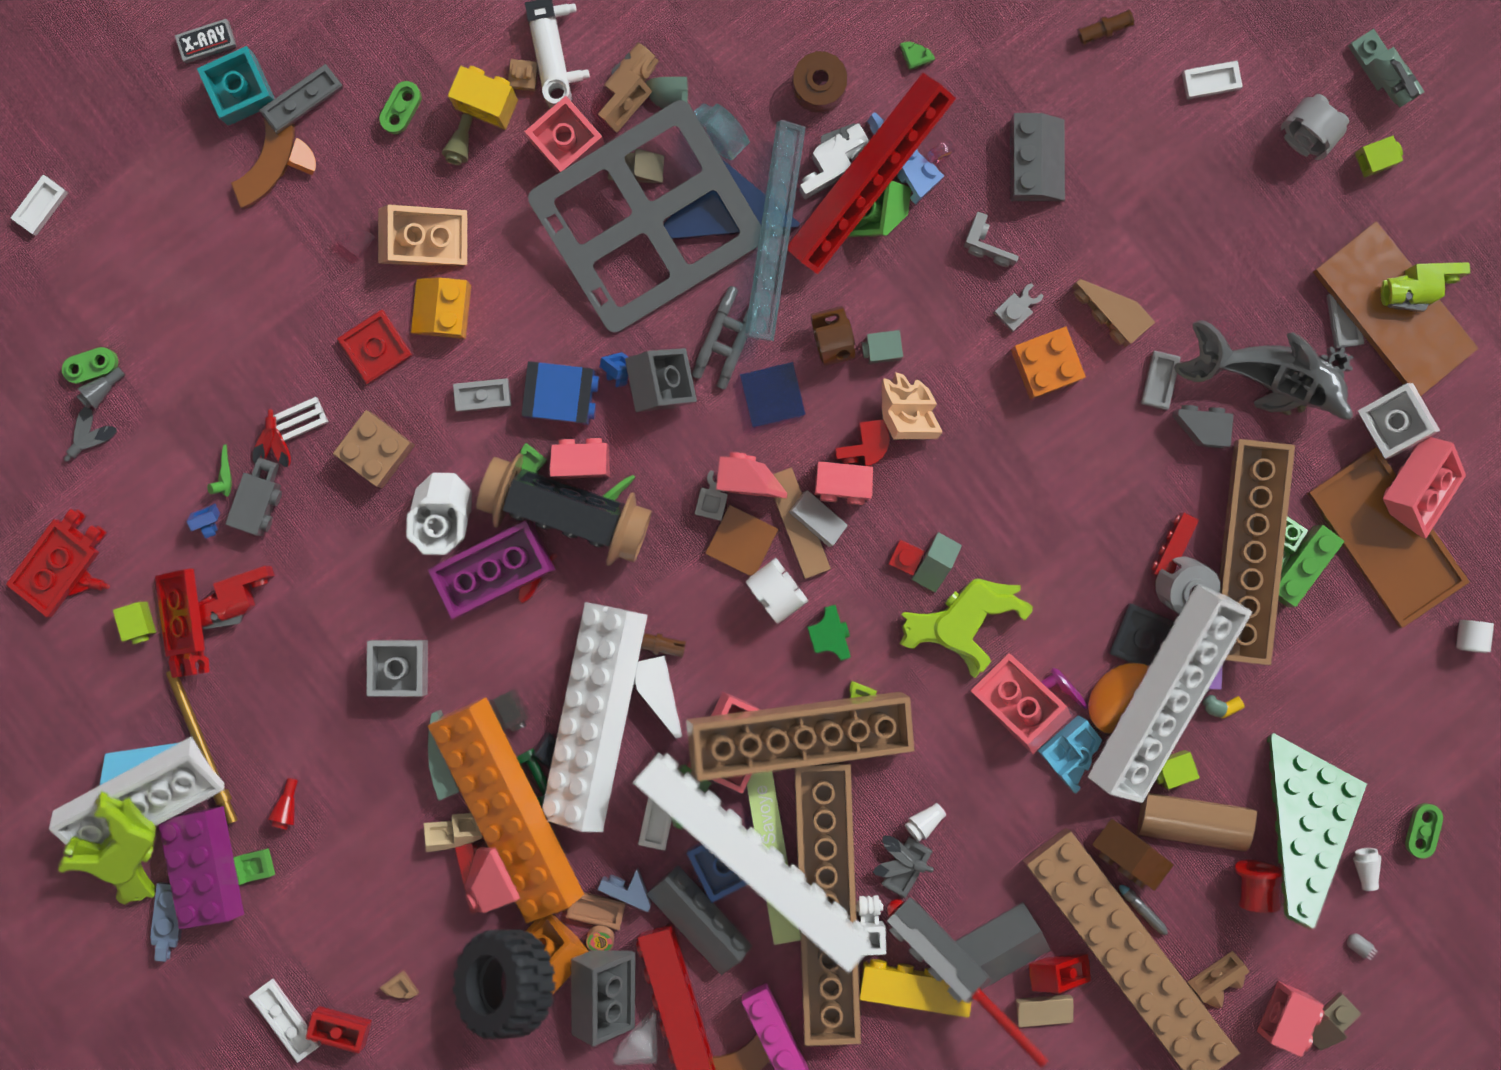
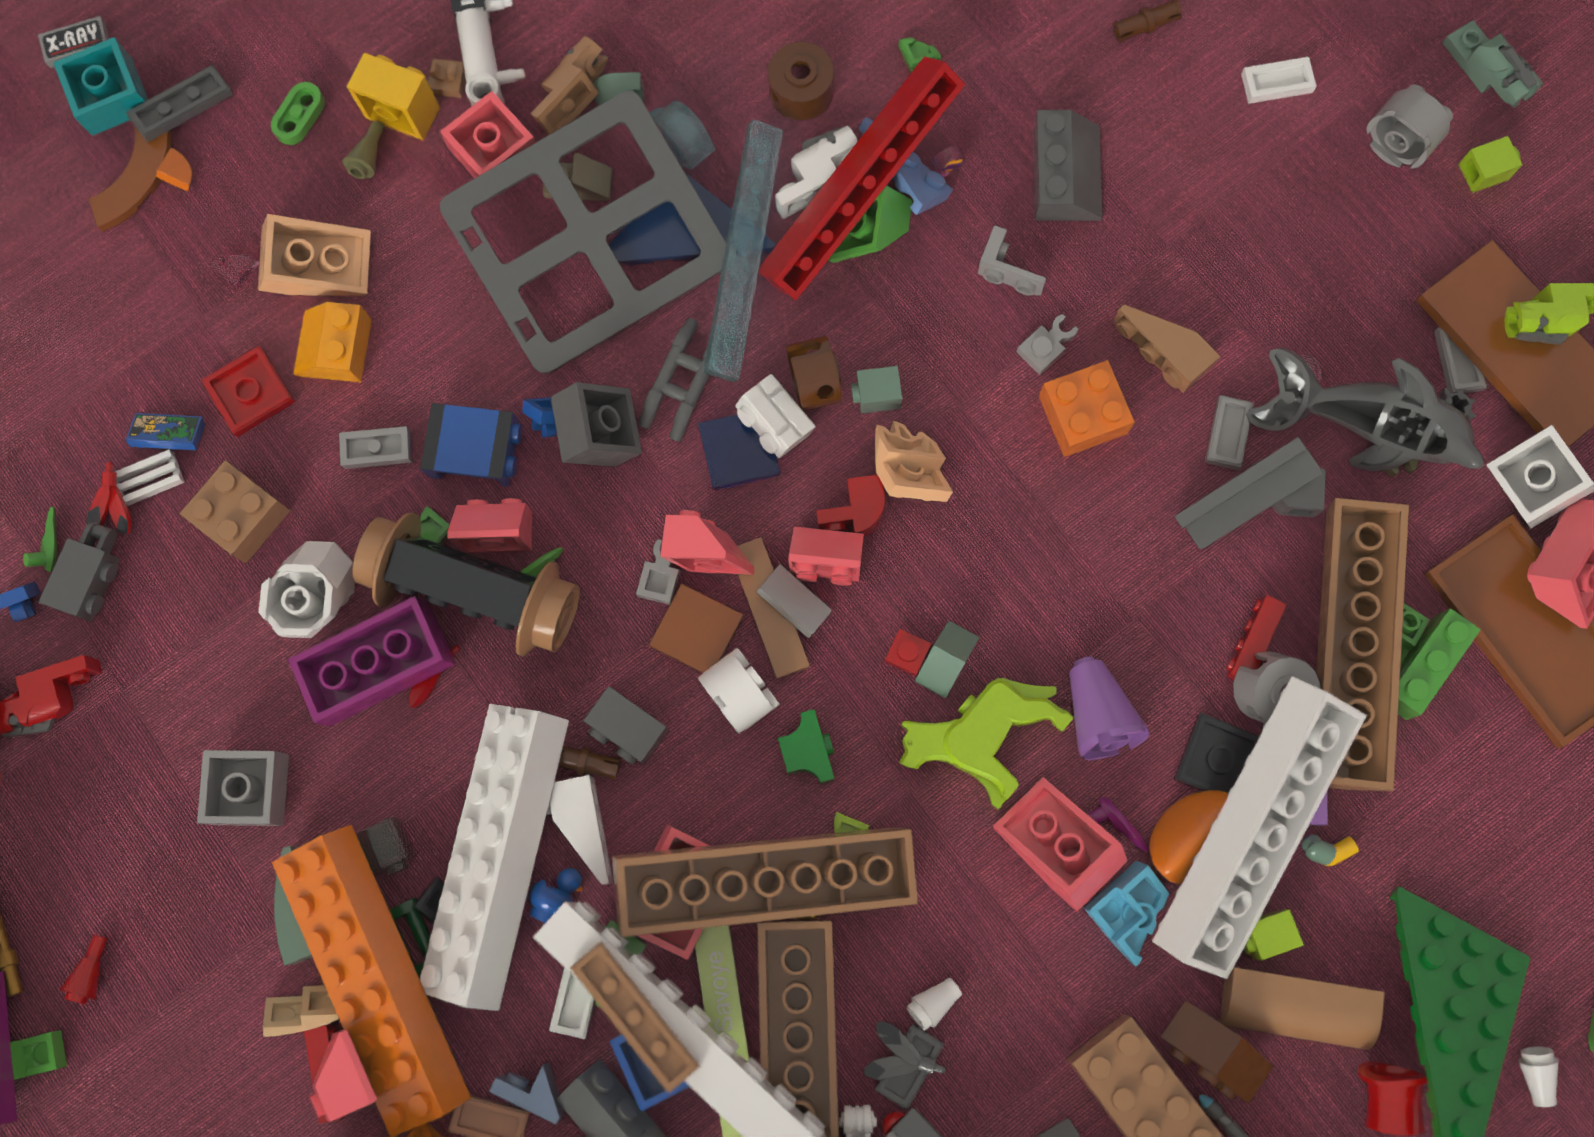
camera: 10 degrees right, 10 degrees down
none -> tile [126,413,205,450]
none -> blue animal [529,868,583,923]
none -> medium nougat tile [570,942,701,1093]
none -> dark grey brick [584,686,670,765]
none -> white brick [735,374,816,458]
none -> medium lavender cone [1069,656,1150,760]
none -> dark grey panel [1175,437,1322,549]

